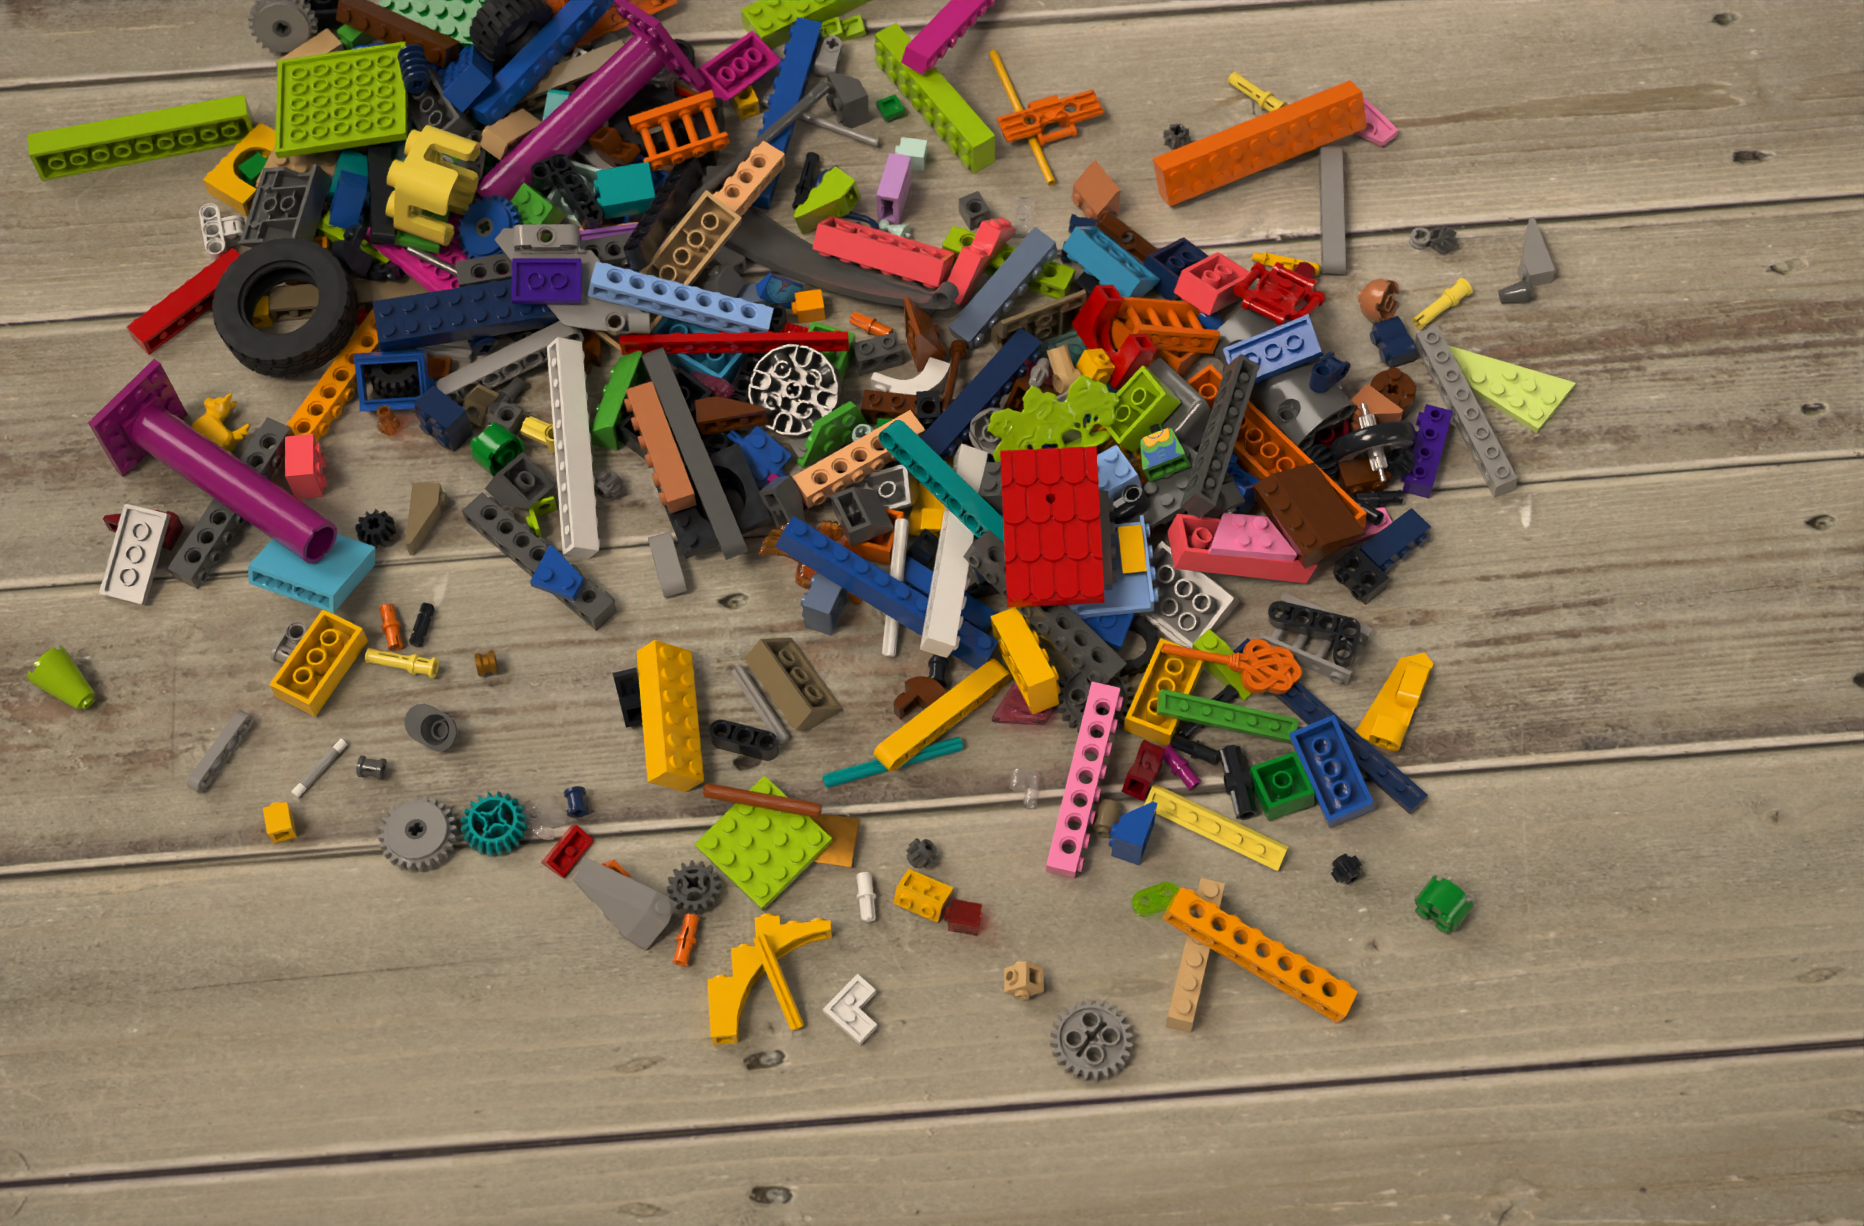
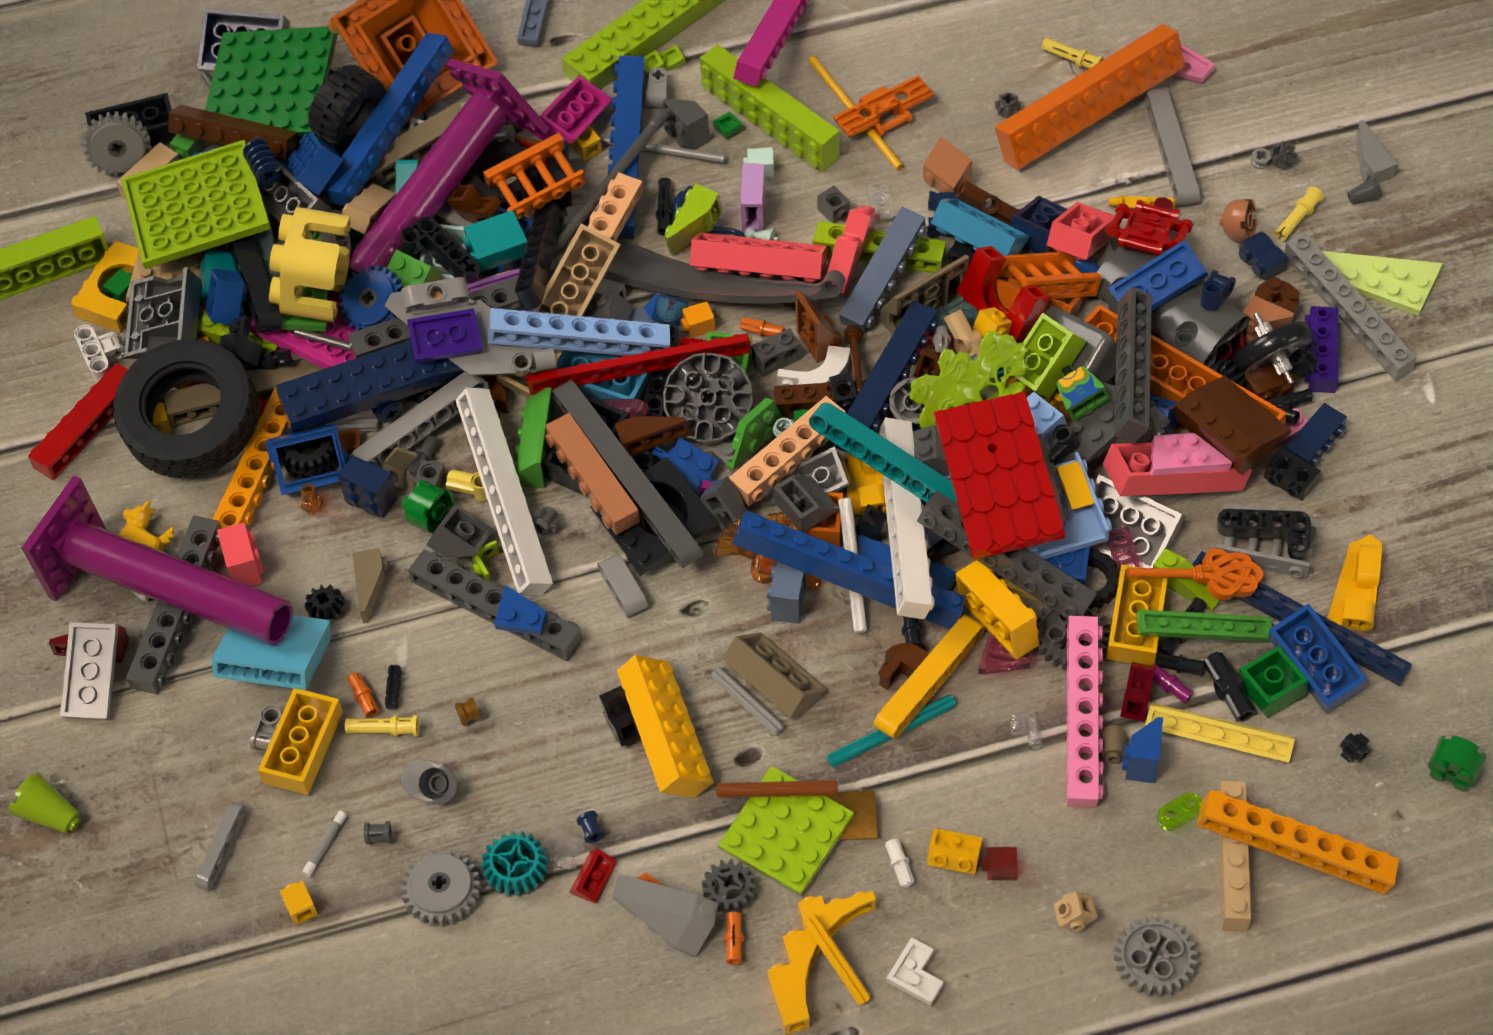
camera: 10 degrees left, 5 degrees down
black beam [709,719,779,761] -> none
dark grey gear [906,838,937,870] -> none
none -> clear pink slope [1107,526,1141,576]

